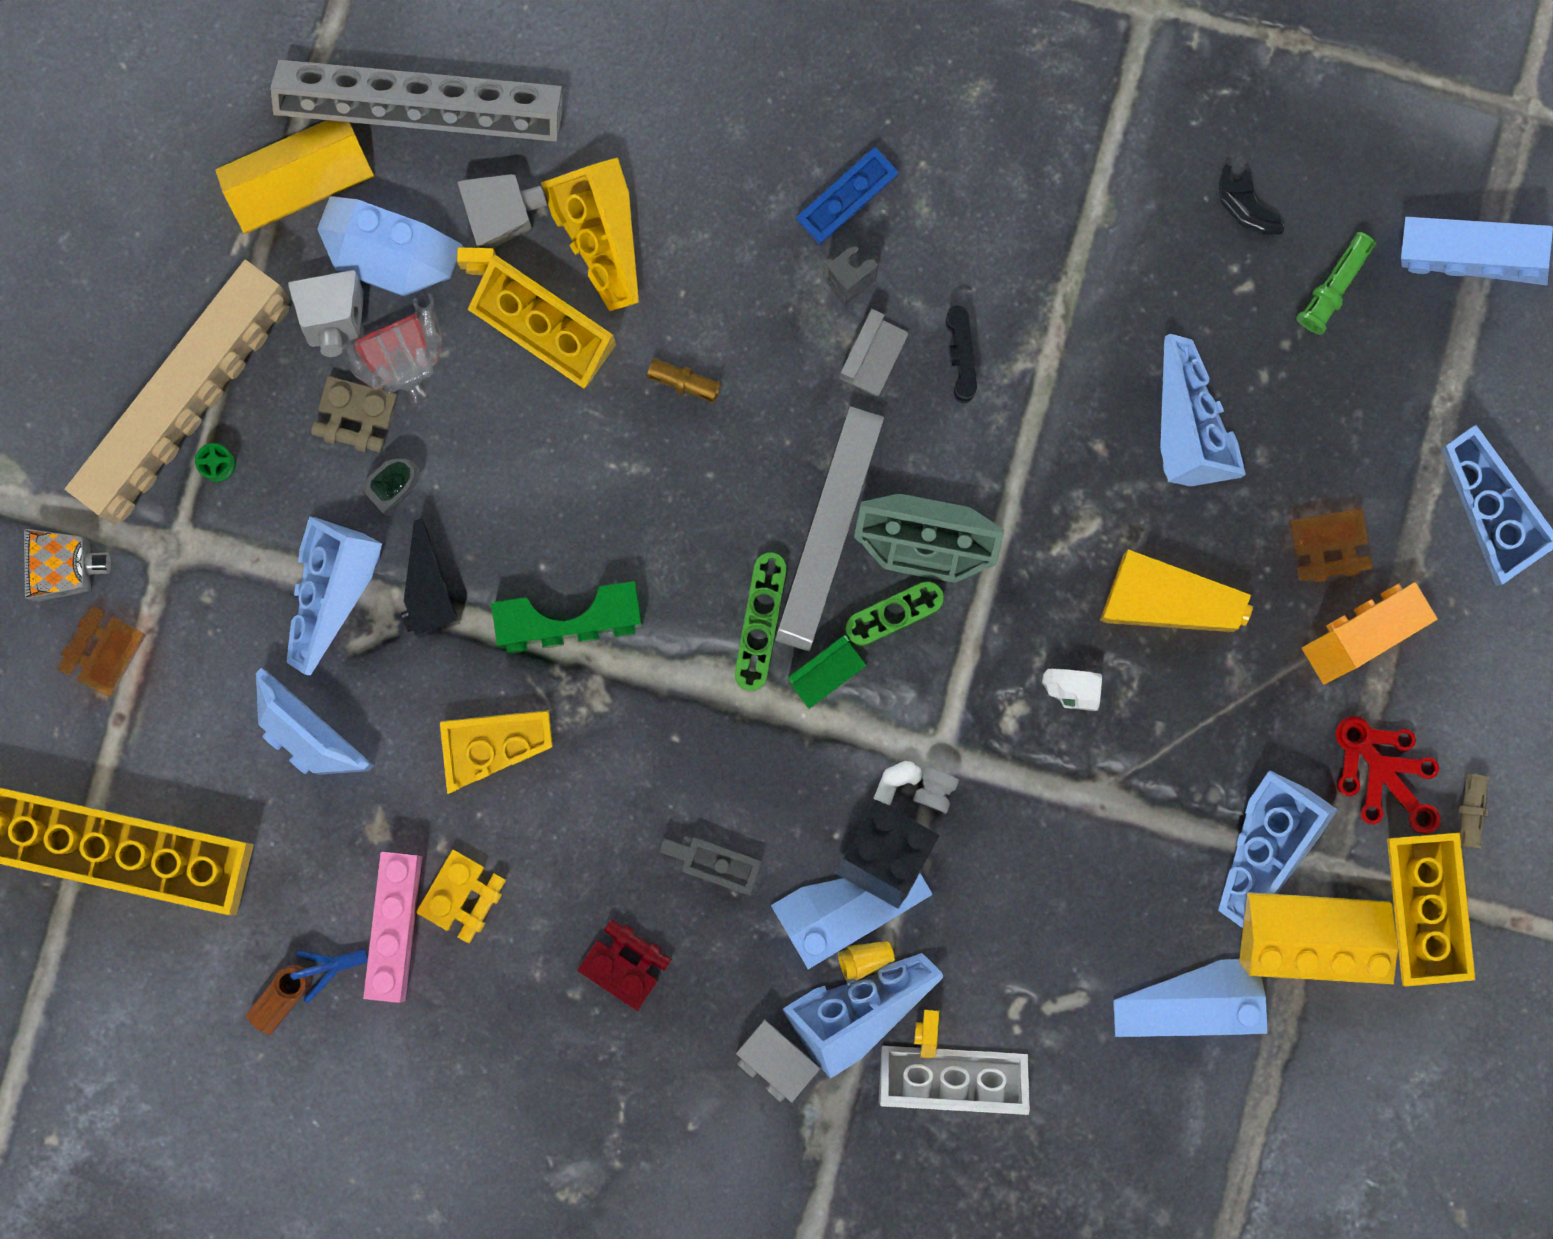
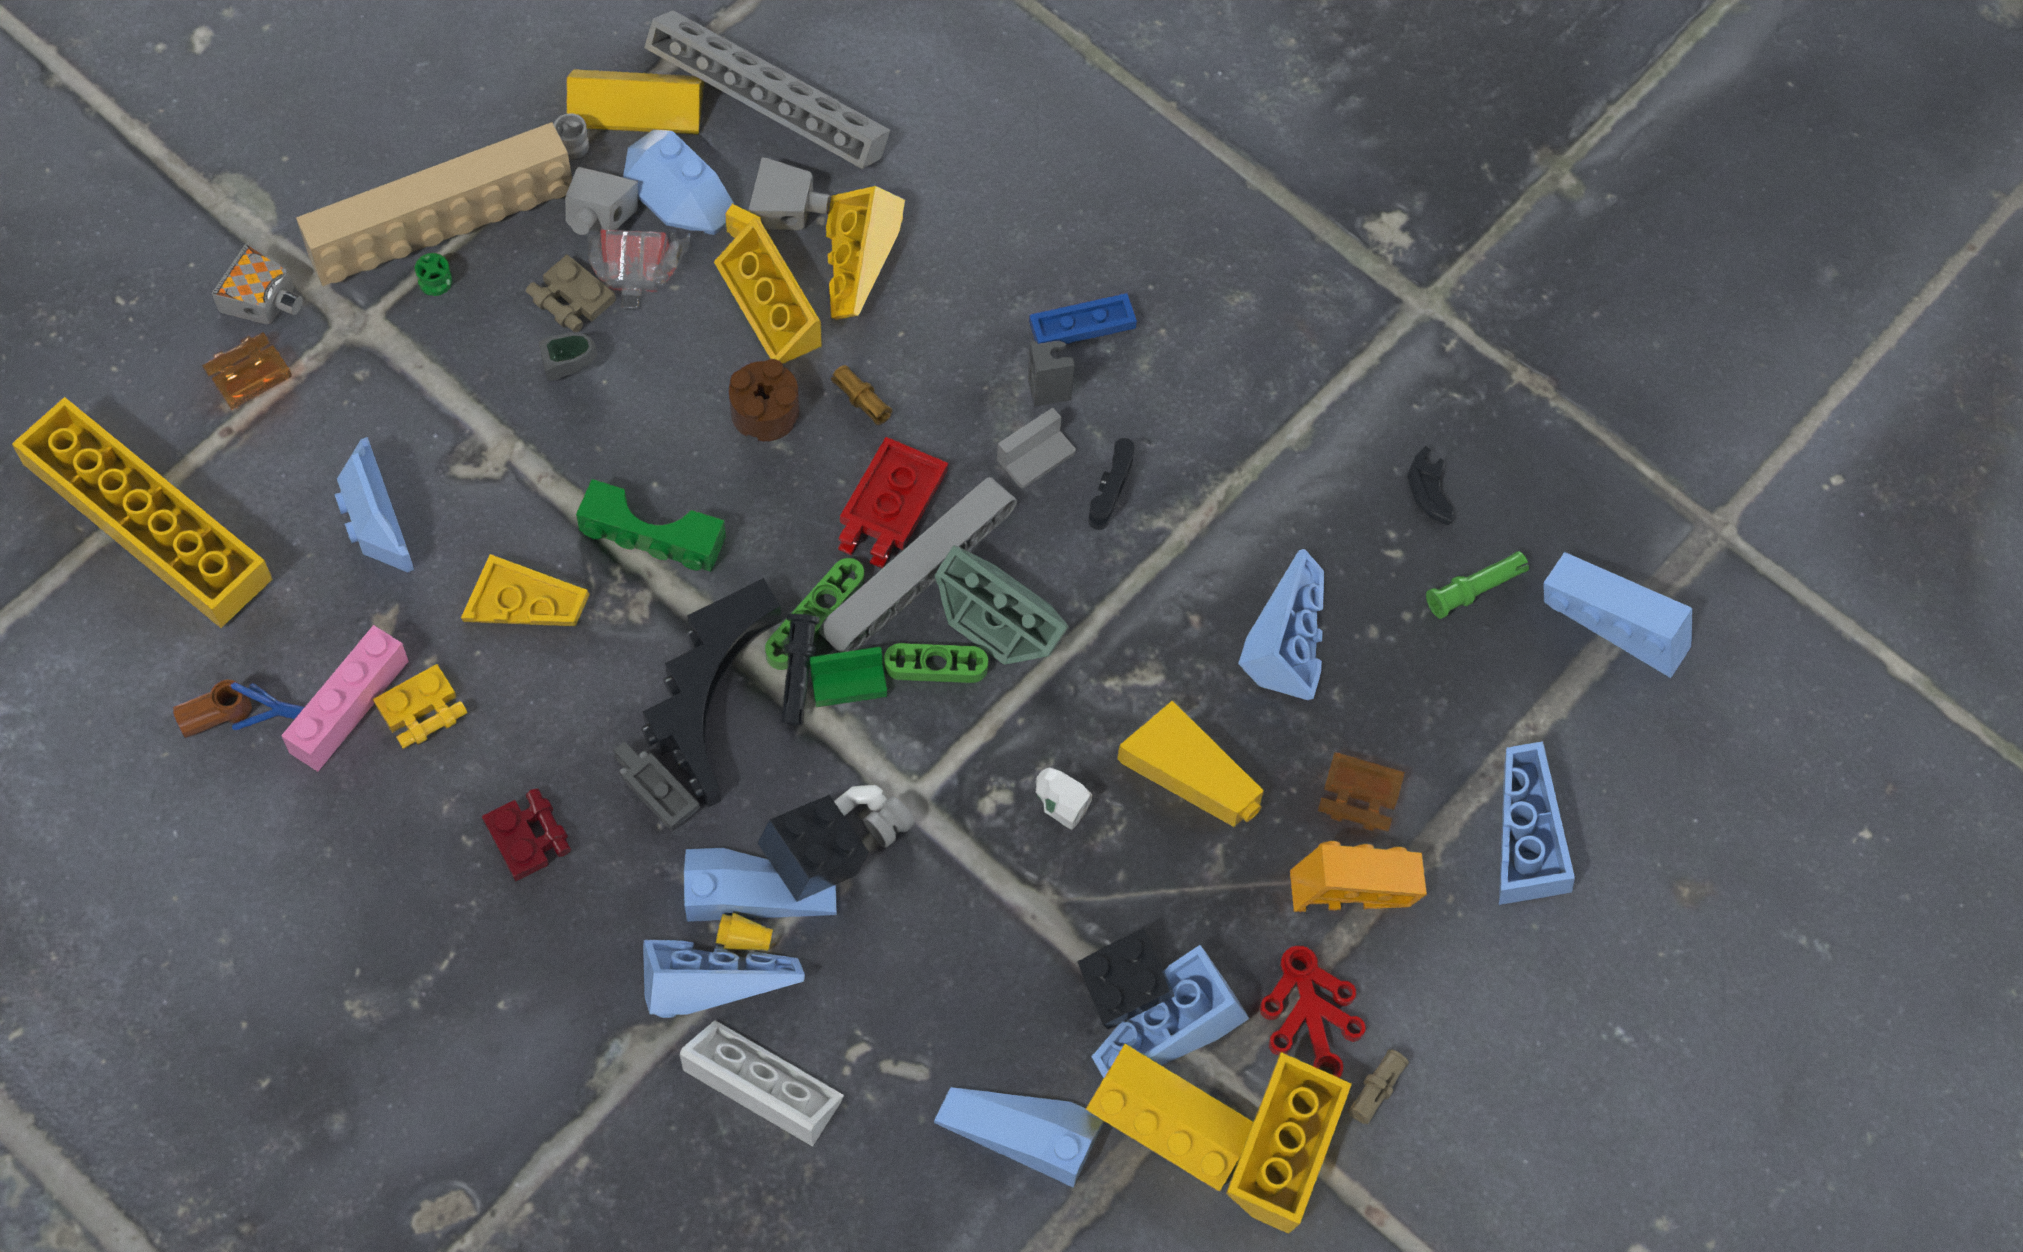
camera: 25 degrees right, 20 degrees down
light blue wedge [286,516,382,675] -> none
black slope [401,519,460,638] -> none
light grey brick [736,1019,820,1103] -> none
yellow plate [914,1010,939,1059] -> none
none -> light grey wheel [553,113,589,159]
none -> black arch [641,578,782,808]
none -> reddish brown brick [729,359,800,442]
none -> black pin [780,614,820,725]
none -> red tile [838,437,948,569]
none -> black plate [1077,928,1175,1030]

